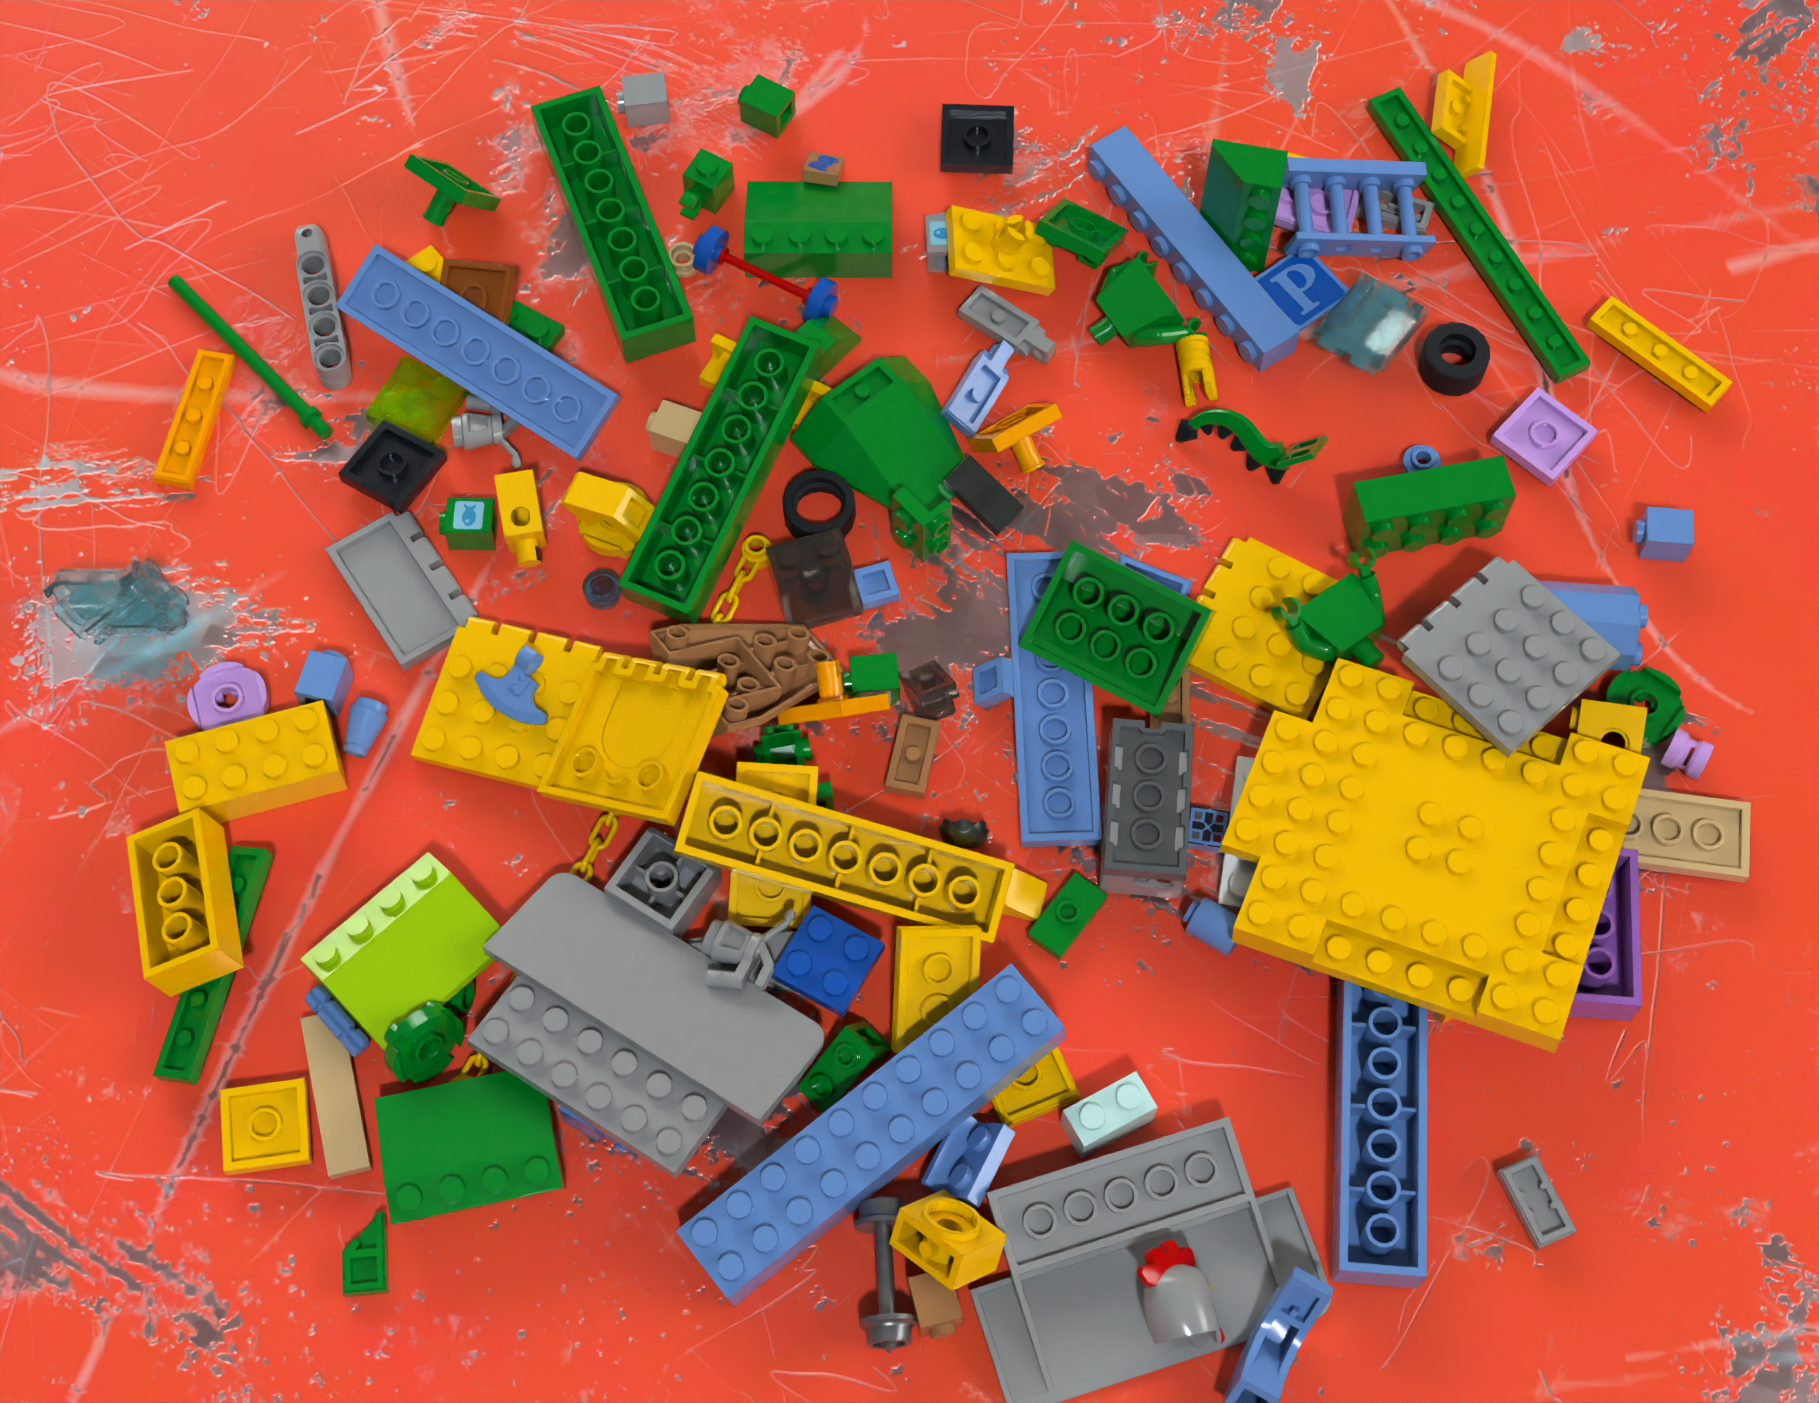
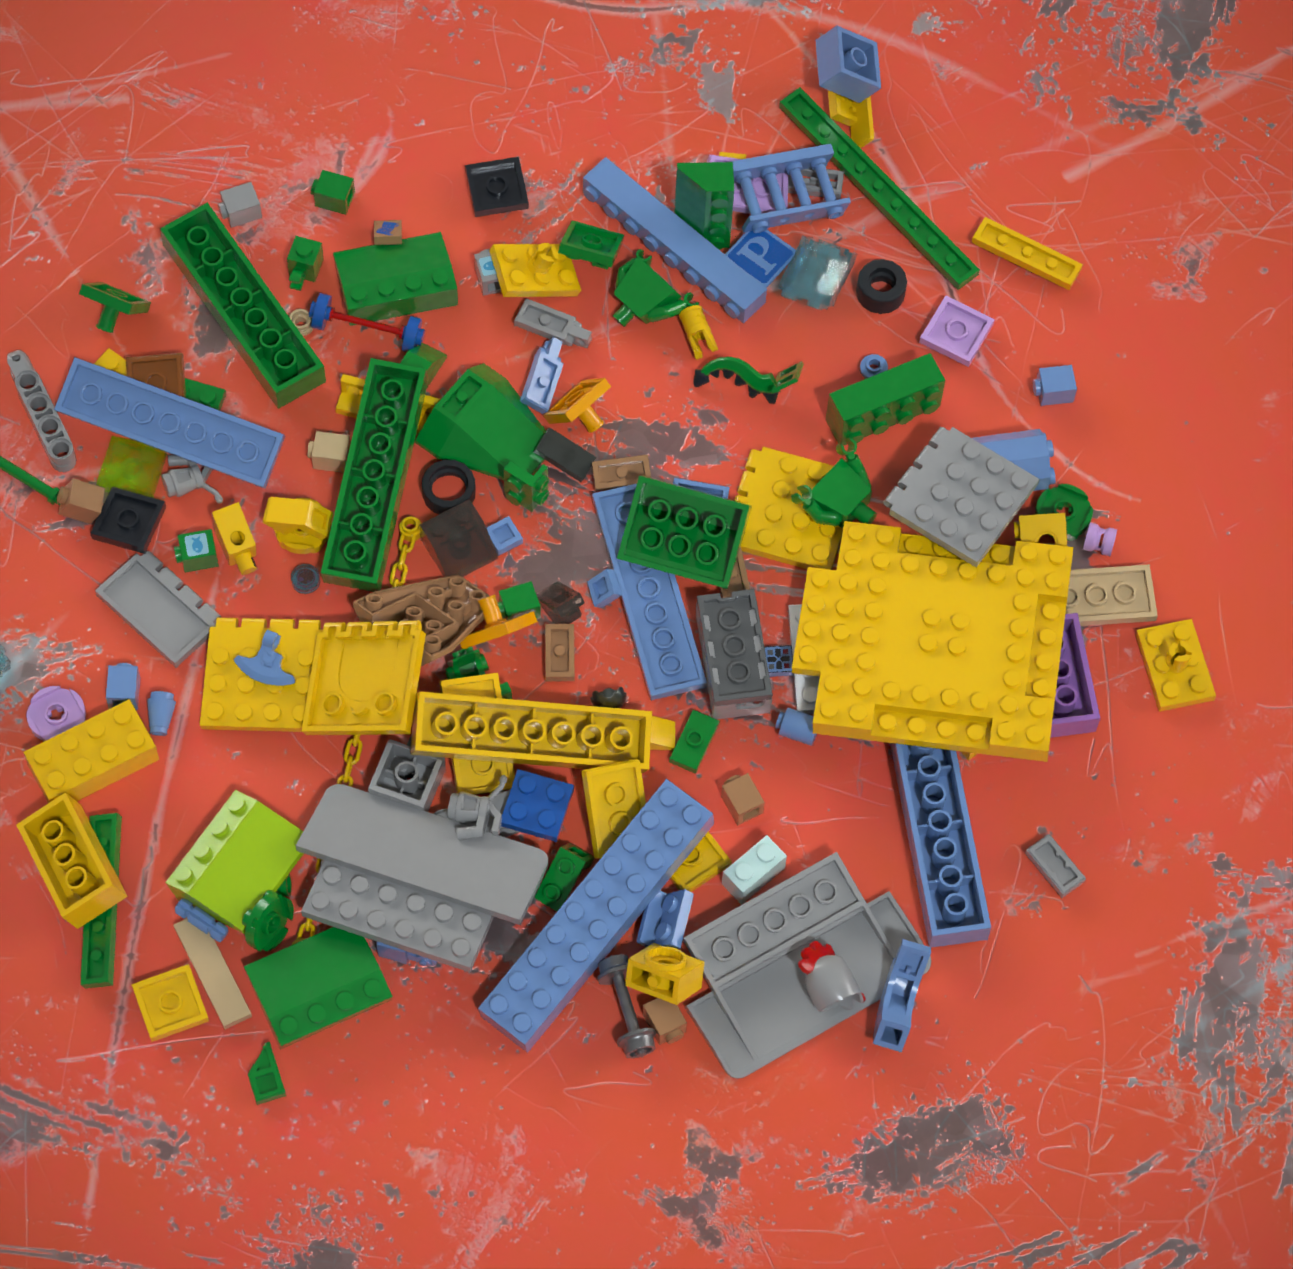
camera: 15 degrees left, 0 degrees up
none -> medium nougat brick [57,478,105,524]
none -> medium nougat plate [591,454,651,491]
none -> medium nougat brick [721,773,765,826]
none -> medium blue brick [815,25,881,103]
none -> yellow plate [1135,619,1216,712]

